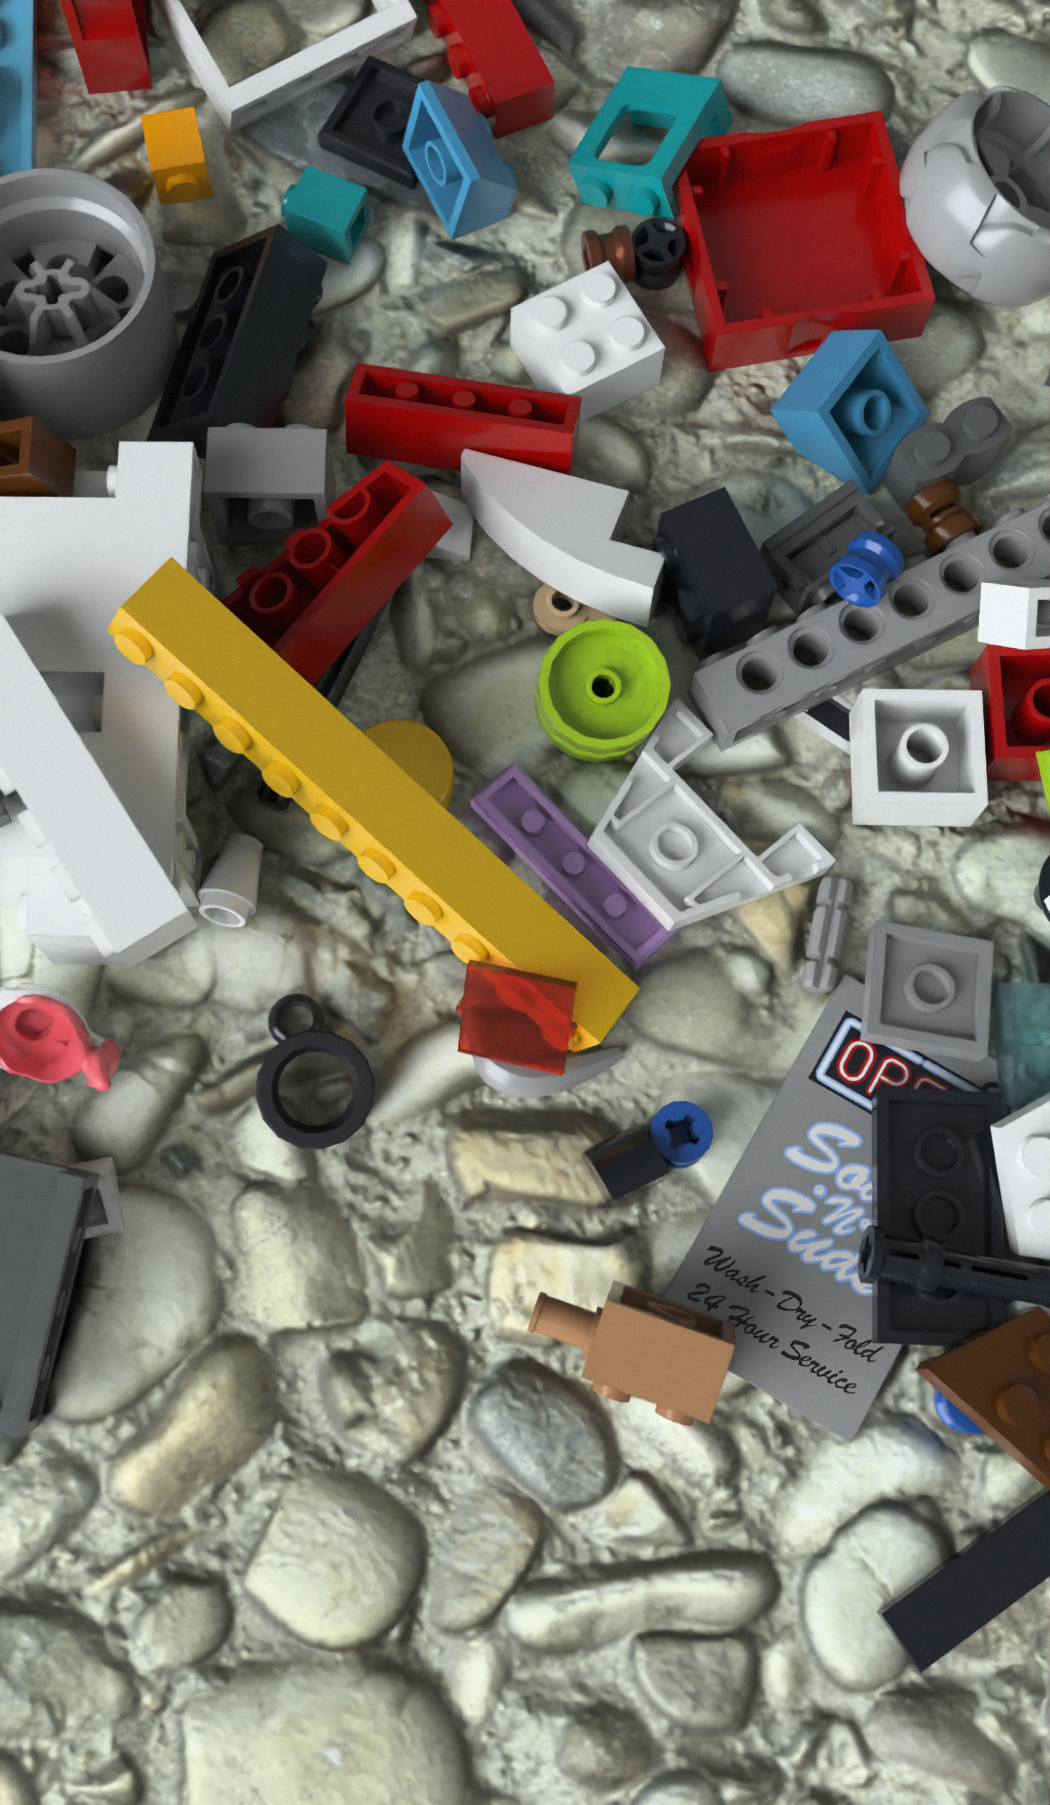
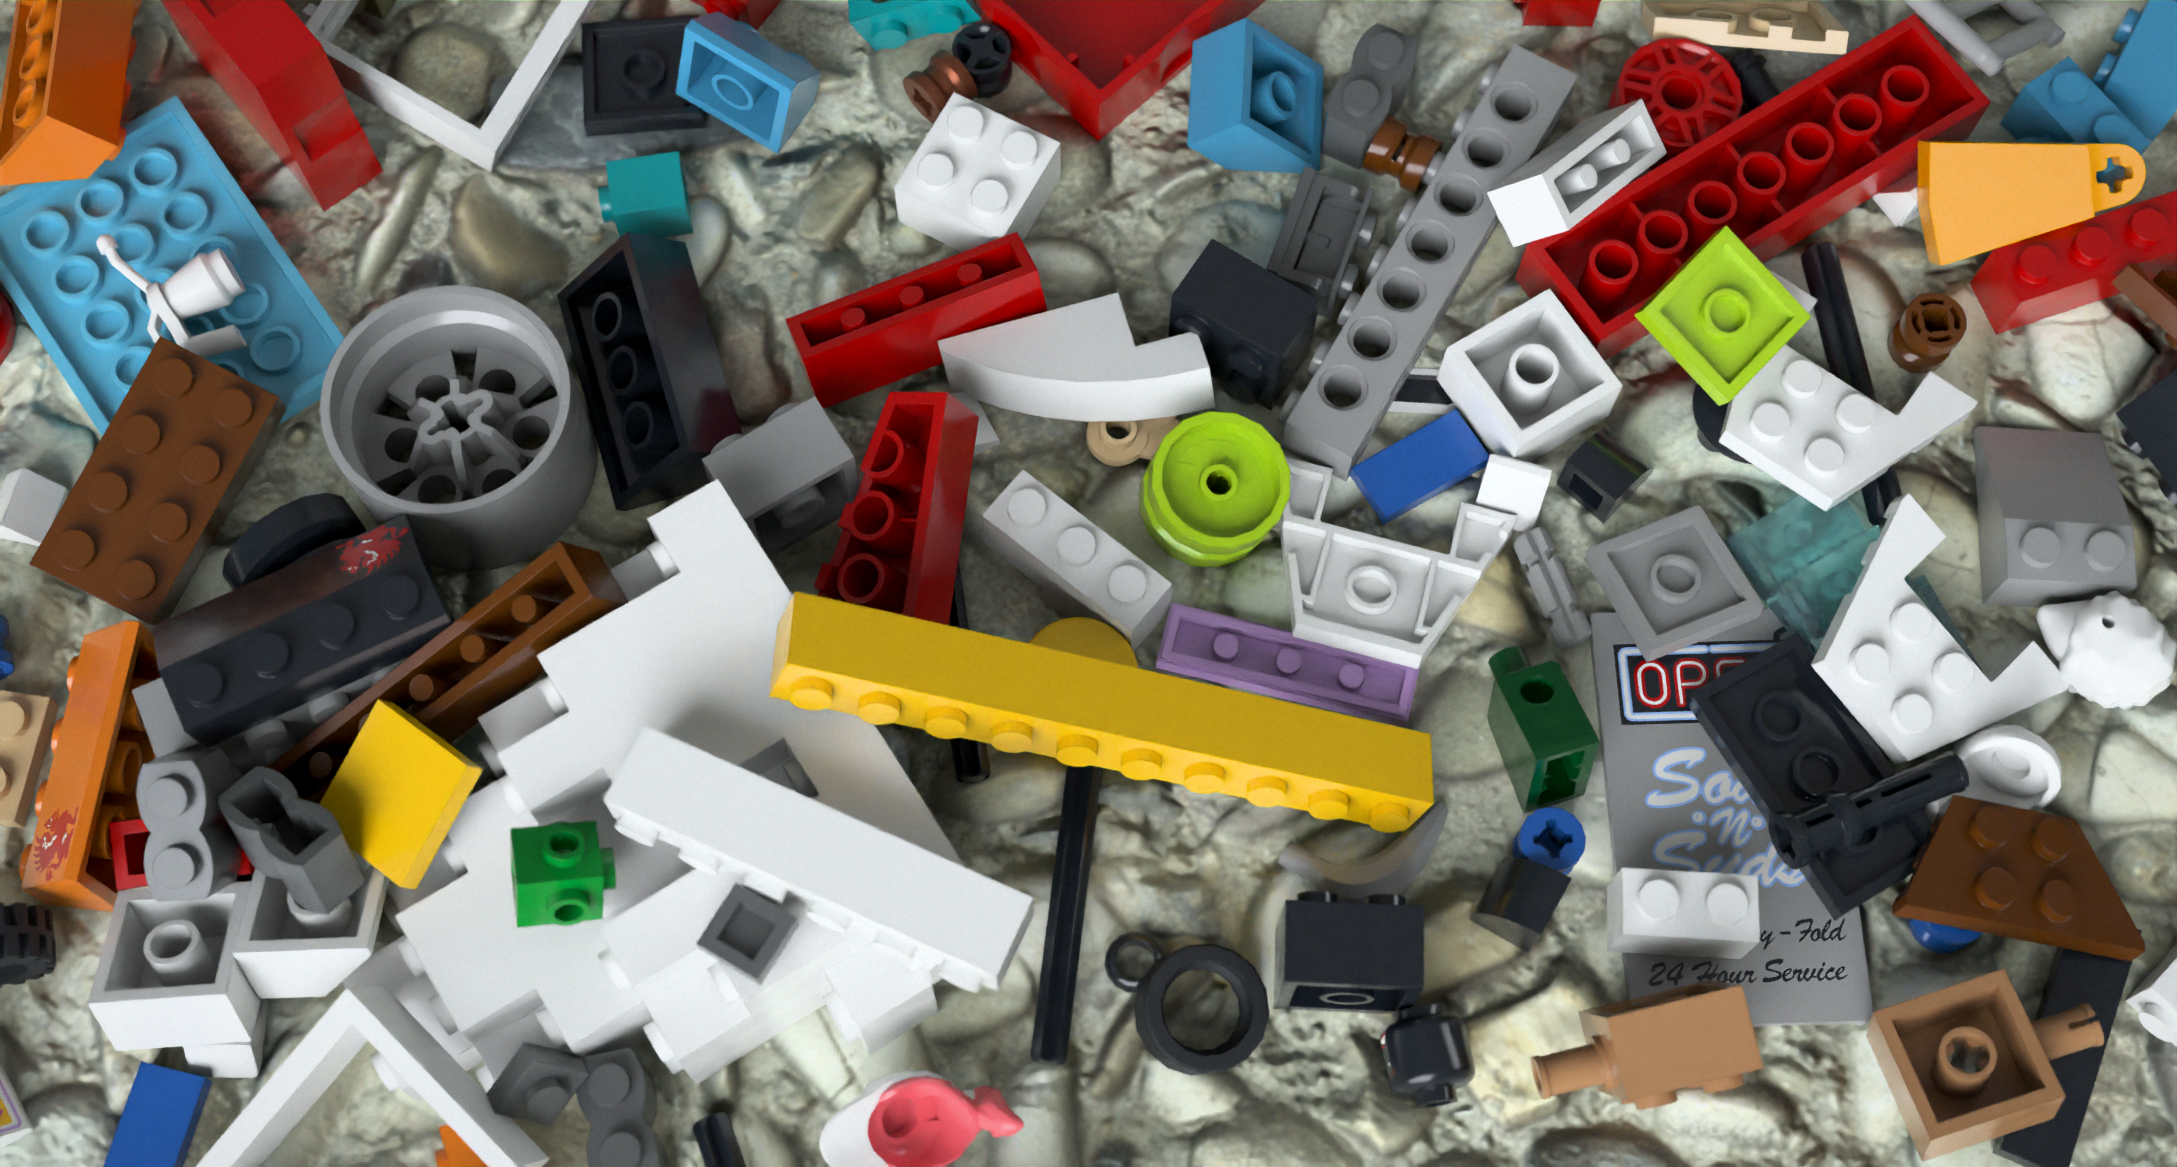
camera: 30 degrees left, 5 degrees down
light orange brick [140,106,213,205] -> none
white cone [197,834,264,927] -> none
clear red piece [456,959,578,1075] -> none
blue wheel [829,531,904,608] -> none
none -> white brick [982,470,1172,652]
none -> black axle [1031,765,1102,1065]
none -> black brick [1274,891,1424,1014]
none -> blue tile [1350,409,1489,525]
none -> black head [1380,1004,1475,1109]
none -> white slope [1474,453,1552,533]
none -> dark green torso [1487,646,1599,814]
none -> black brick [1556,428,1653,524]
none -> white brick [1607,867,1760,959]
none -> medium nougat brick [1866,969,2104,1162]

